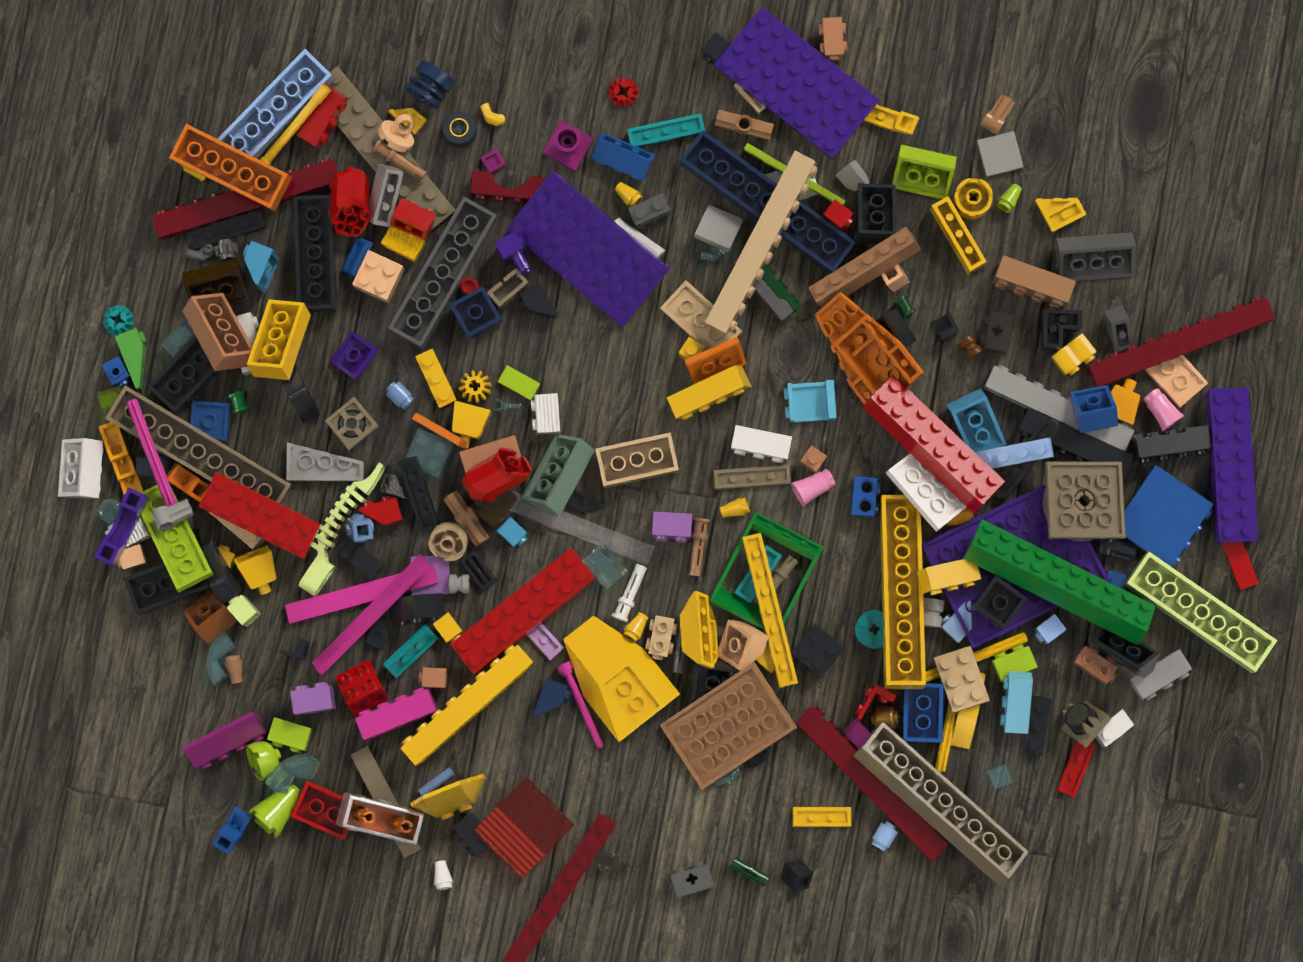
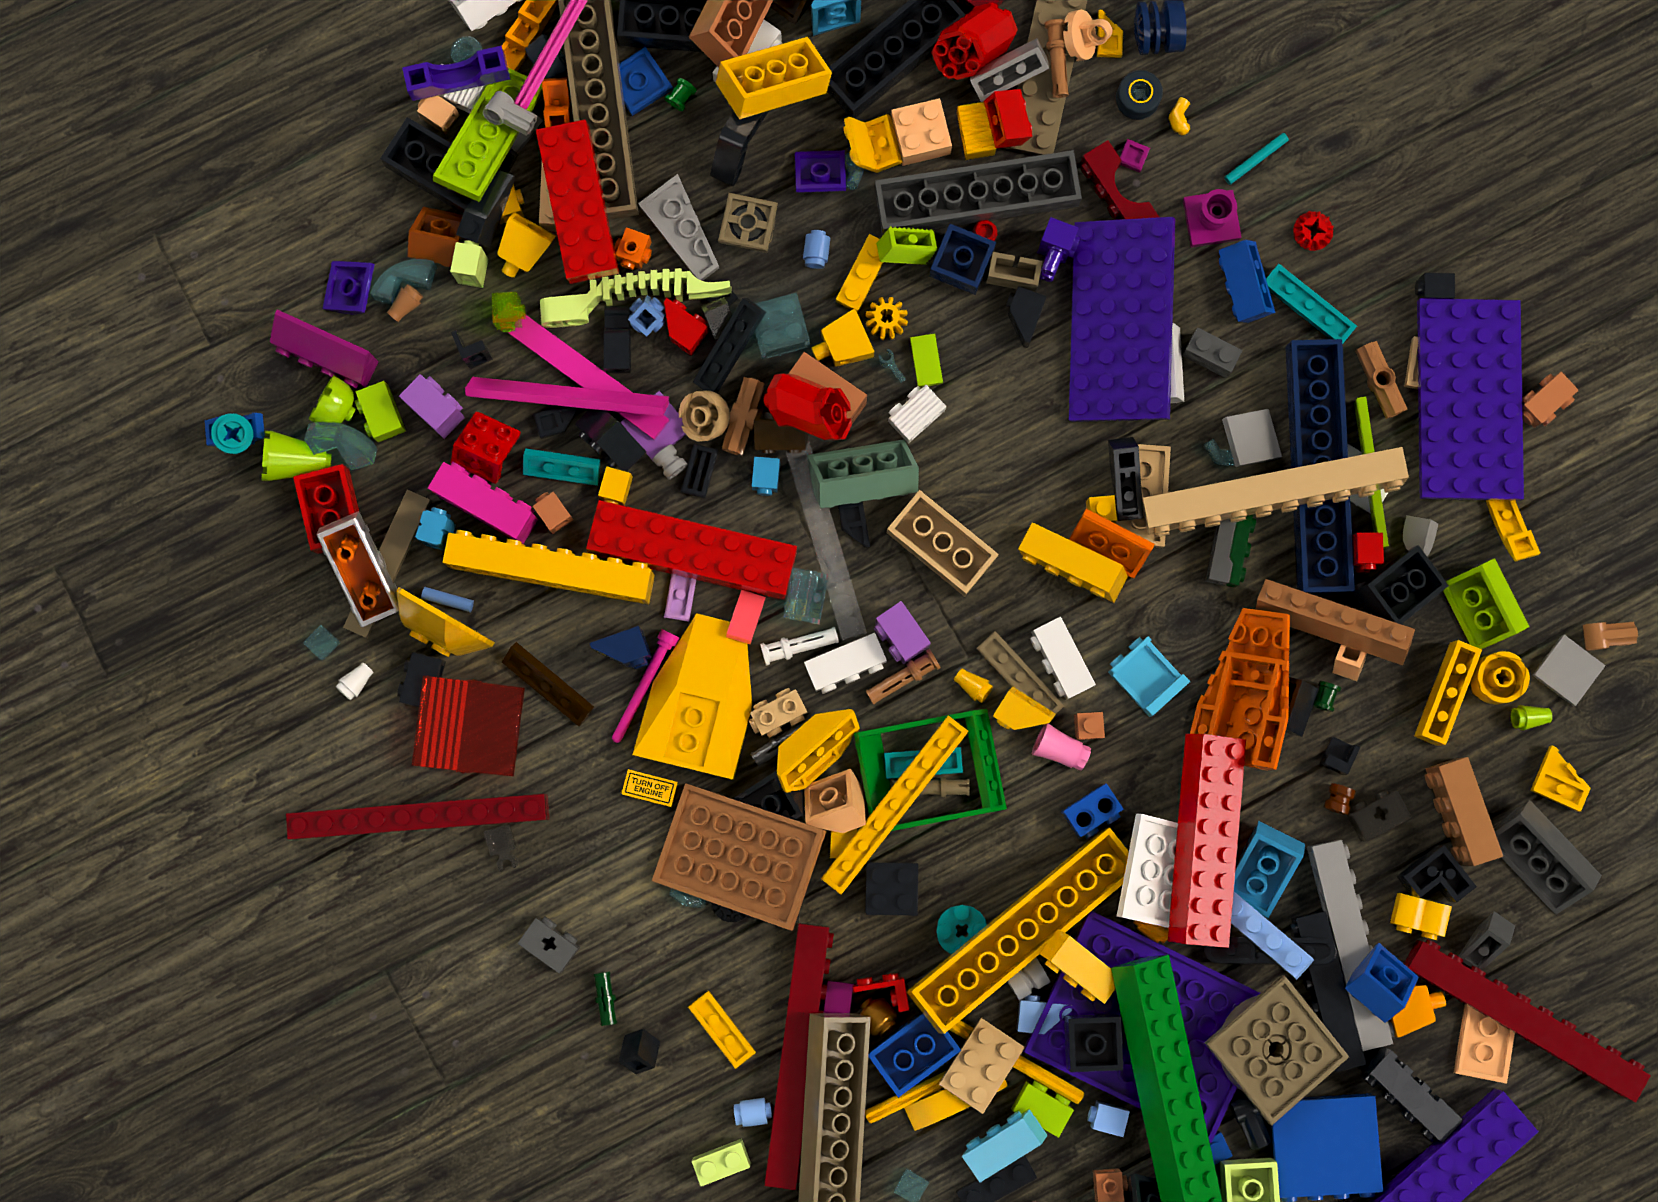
camera: 50 degrees right, 0 degrees up
blue tile [341,237,373,277] -> none
orange tile [412,413,468,449] -> none
yellow cone [615,182,643,207] -> none
yellow cone [623,612,648,642] -> none
bright pink plant [1143,388,1184,432] -> none
none -> teal gear [211,414,253,454]
none -> clear light blue tile [303,625,341,661]
none -> dark purple slope [323,261,375,315]
none -> dark azure brick [415,507,456,551]
none -> clear neon green brick [492,292,526,332]
none -> dark brown plate [502,642,594,727]
none -> orange brick [614,227,652,270]
none -> yellow tile [622,769,678,807]
none -> yellowish green brick [692,1139,751,1186]
none -> coral tile [726,590,766,644]
none -> white brick [804,633,887,694]
none -> yellow bracket [844,114,903,173]
none -> clear light blue arm [845,152,864,190]
none -> lime brick [876,226,937,265]
none -> yellow slope [993,687,1056,730]
none -> black slope [1108,437,1143,521]
none -> teal bar [1224,133,1289,185]

